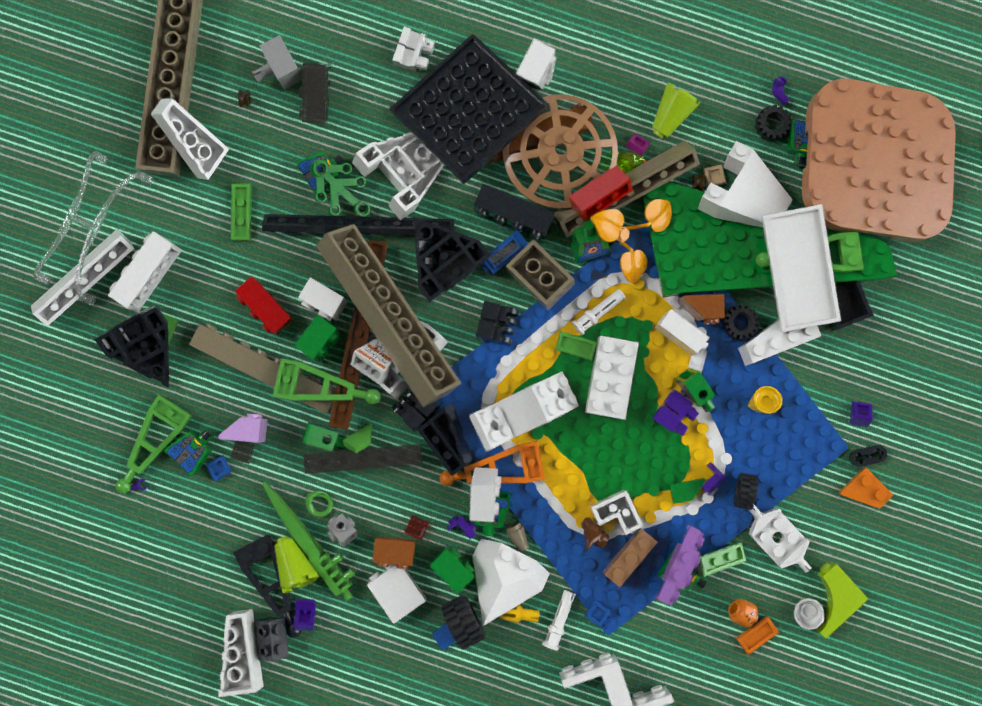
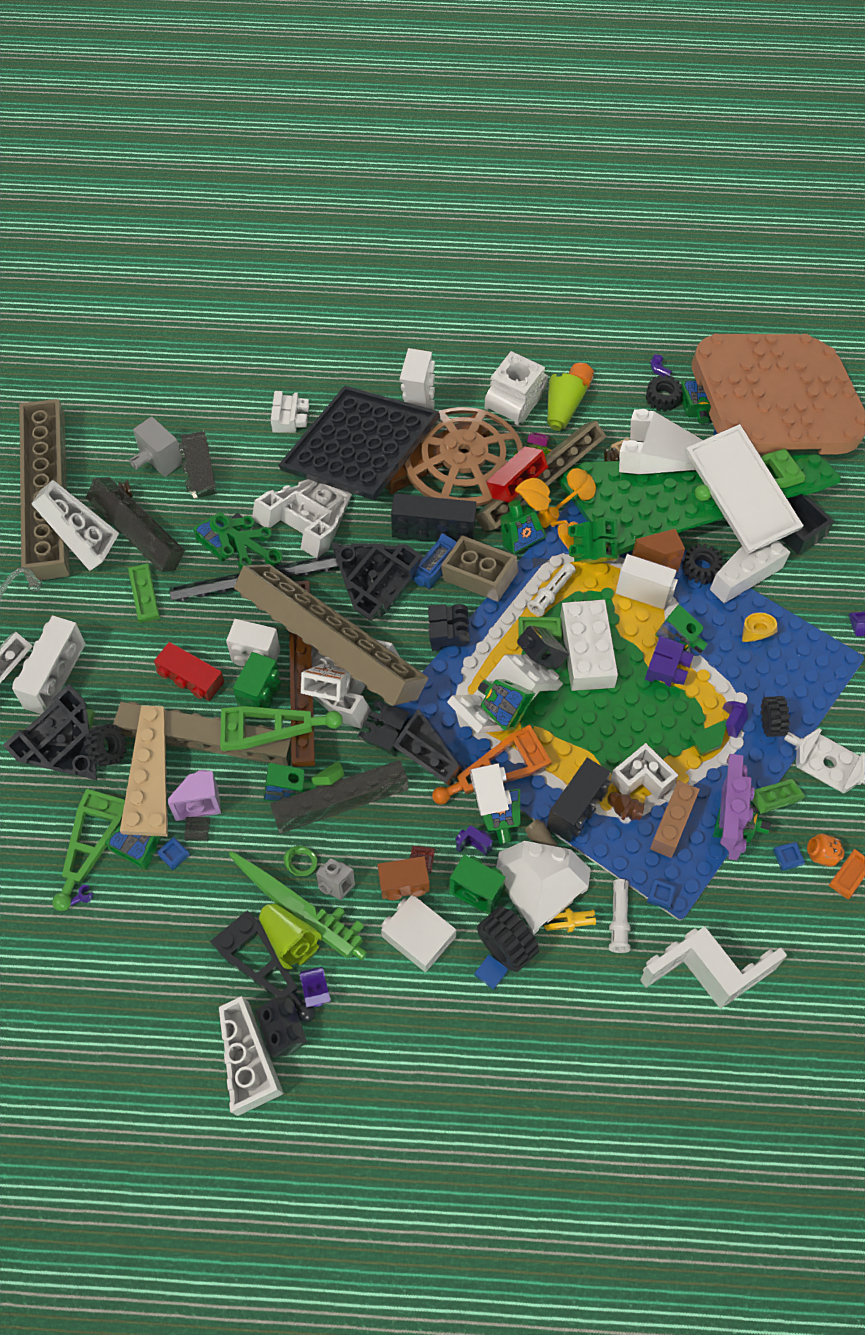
camera: 10 degrees left, 25 degrees down
none -> black tyre [84,724,127,766]
none -> clear smoke brick [86,477,185,572]
none -> tan wing [120,706,168,837]
none -> torso [478,679,536,731]
none -> white piece [484,351,548,425]
none -> black torso [517,625,569,670]
none -> black piece [547,757,611,842]
none -> green hips [568,517,618,563]
none -> orange head [569,363,594,389]
none -> blue tile [773,842,805,871]

